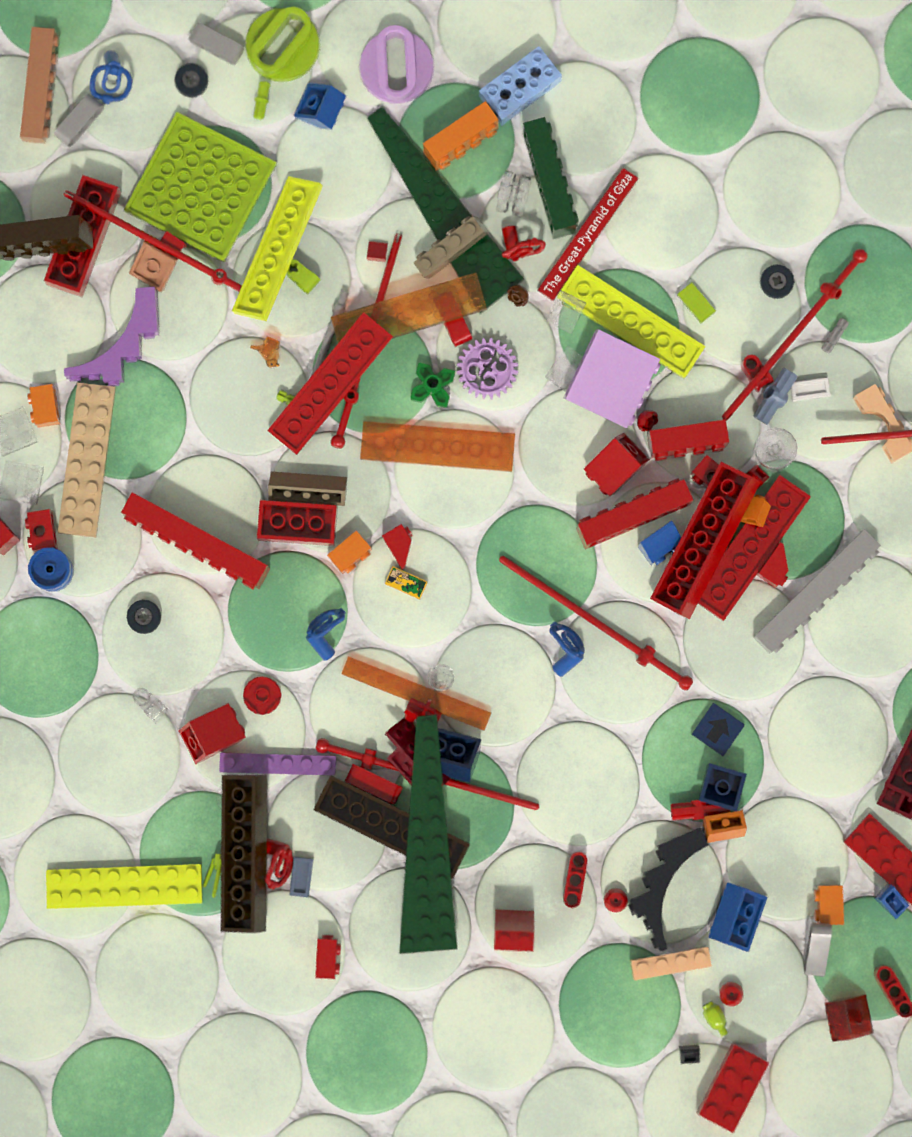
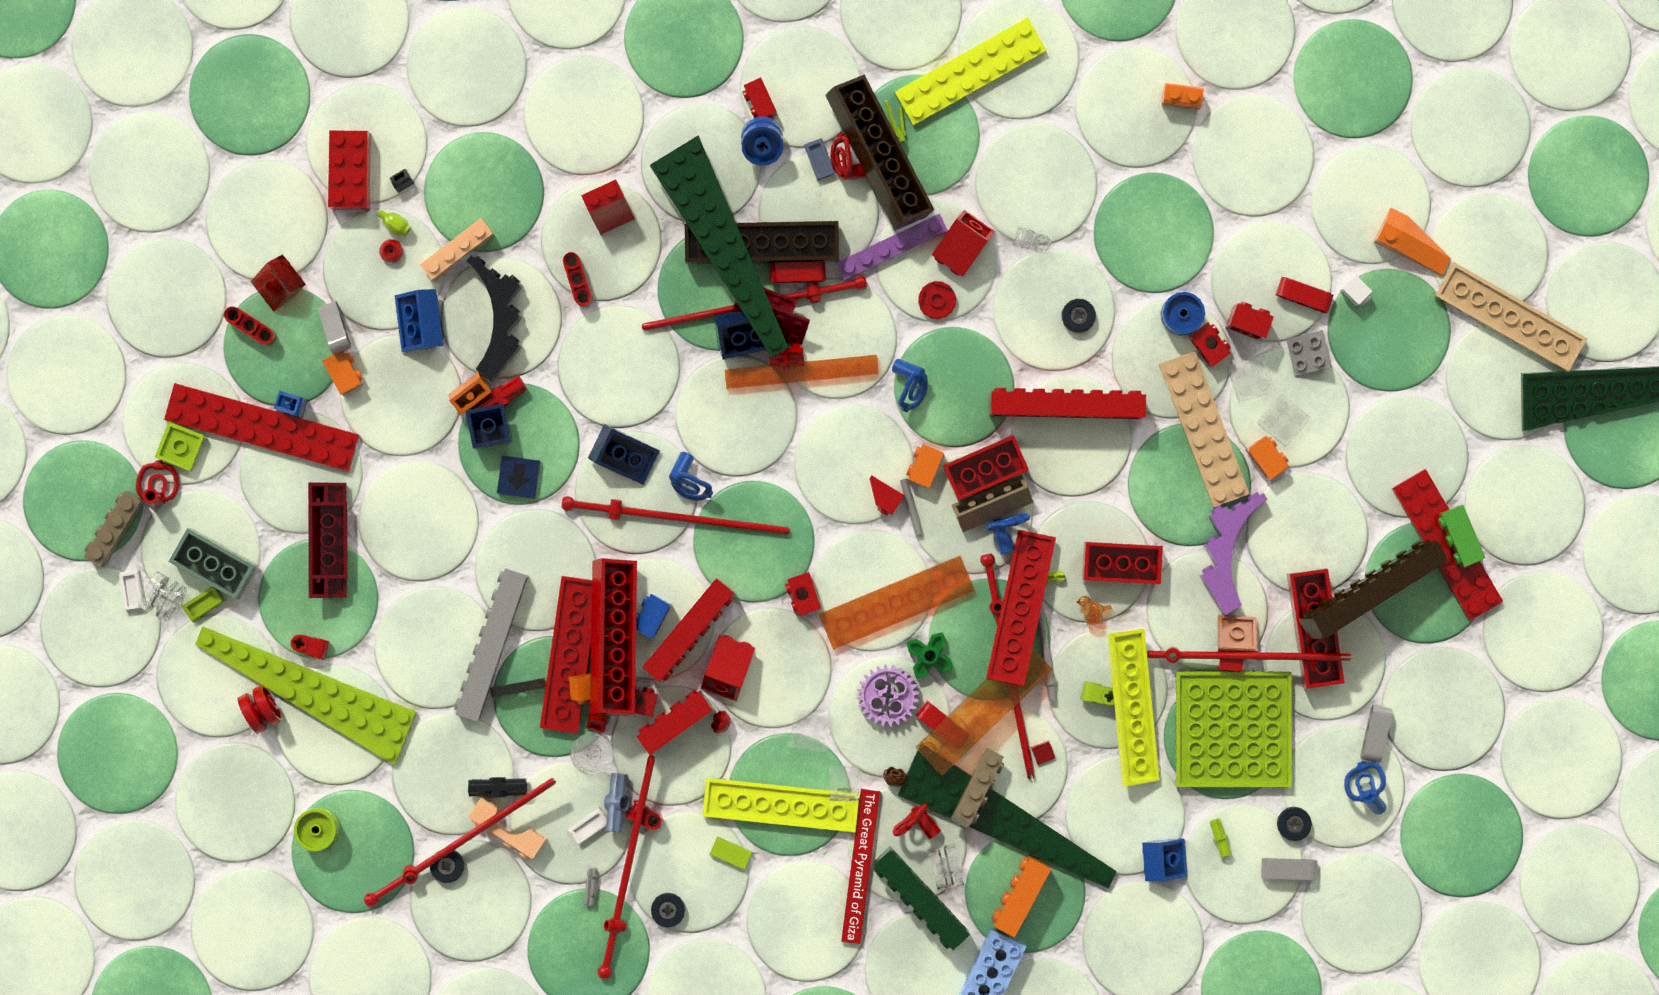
camera: 155 degrees right, 5 degrees up
nougat brick [20,27,60,144] -> none
lime piece [245,7,320,82] -> none
lavender piece [359,25,434,104] -> none
tile [385,567,428,600] -> none
clear wheel [427,664,454,692] -> none
lavender panel [563,329,661,428] -> none
red plate [604,888,628,913] -> none
red slope [757,542,788,588] -> none
none -> black piece [468,777,527,798]
none -> clear smoke beam [490,678,546,698]
none -> dark blue slope [588,424,660,485]
none -> blue wheel [741,116,784,166]
none -> red brick [785,572,821,616]
none -> light grey bar [900,478,923,535]
none -> blue piece [986,513,1030,554]
none -> red brick [1082,542,1163,584]

